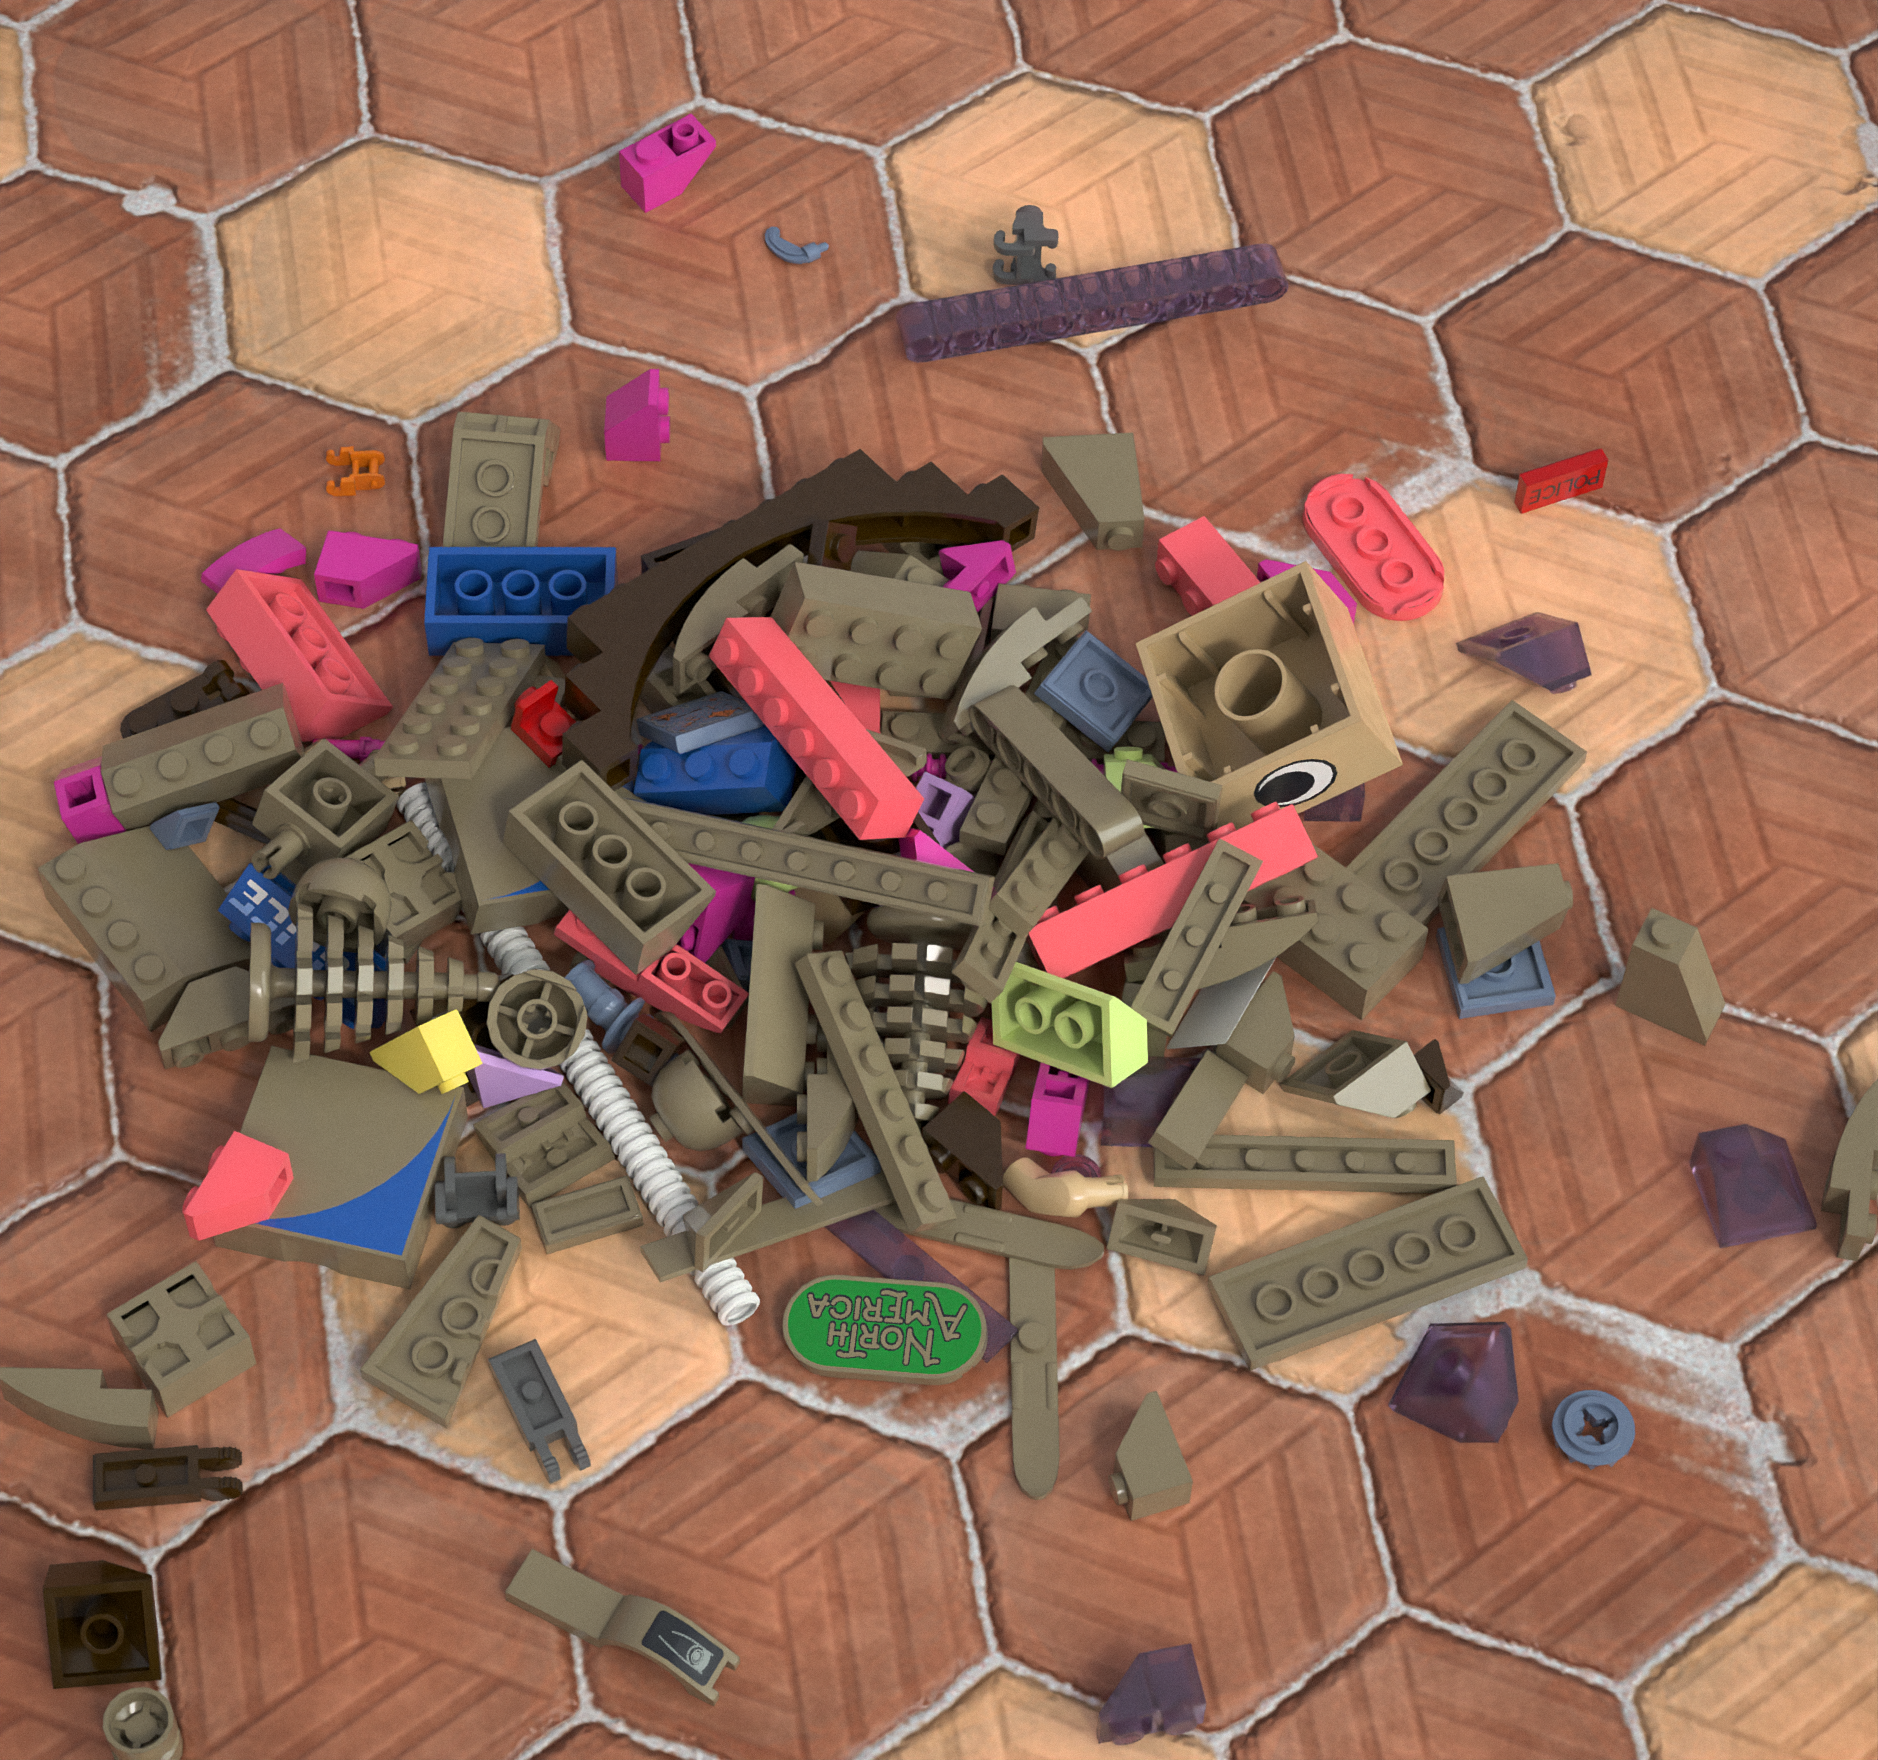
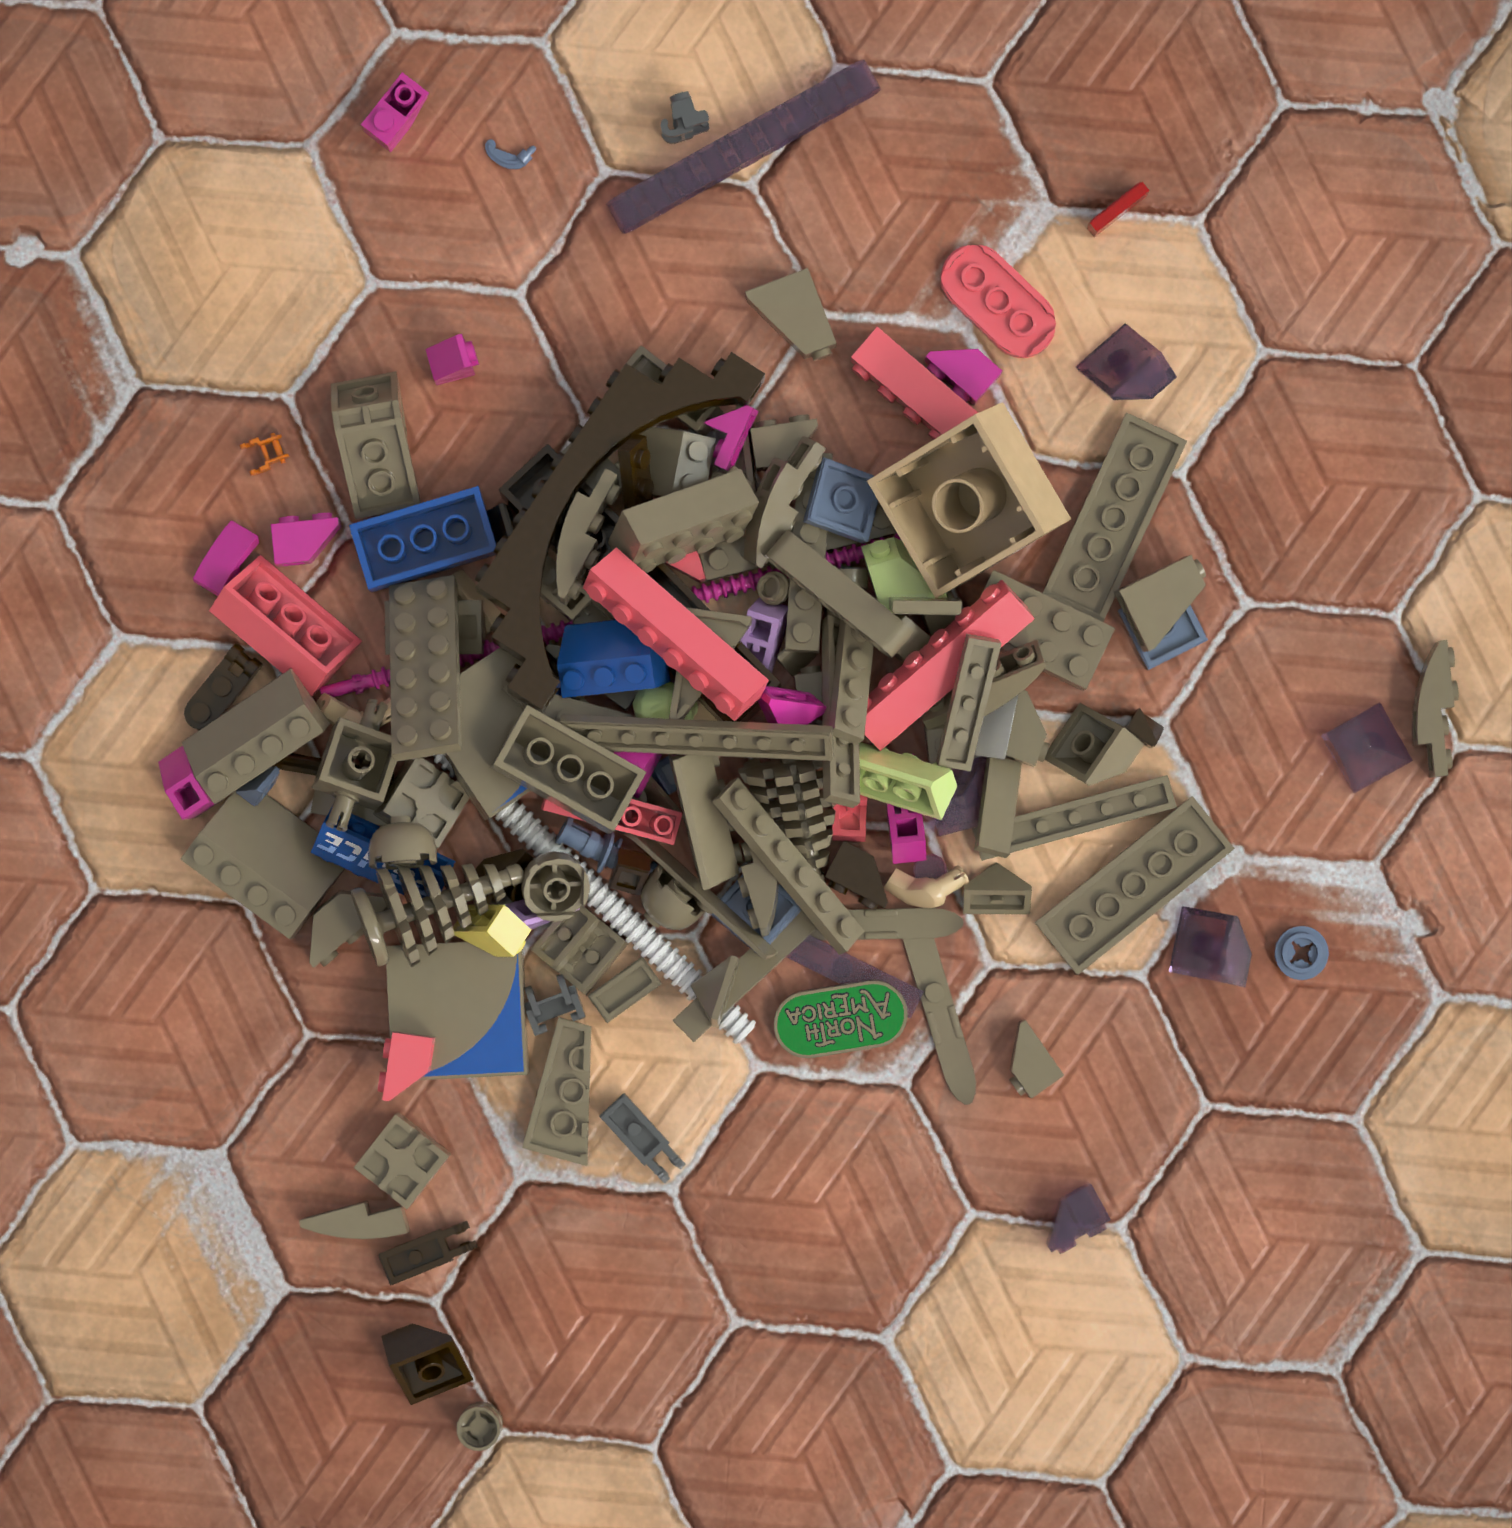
camera: 15 degrees left, 30 degrees up
dark tan piece [505,1549,740,1706] -> none
red bracket [510,680,576,768] -> none
sand blue tile [636,691,764,754] -> none
dark tan slope [1615,908,1725,1046] -> none

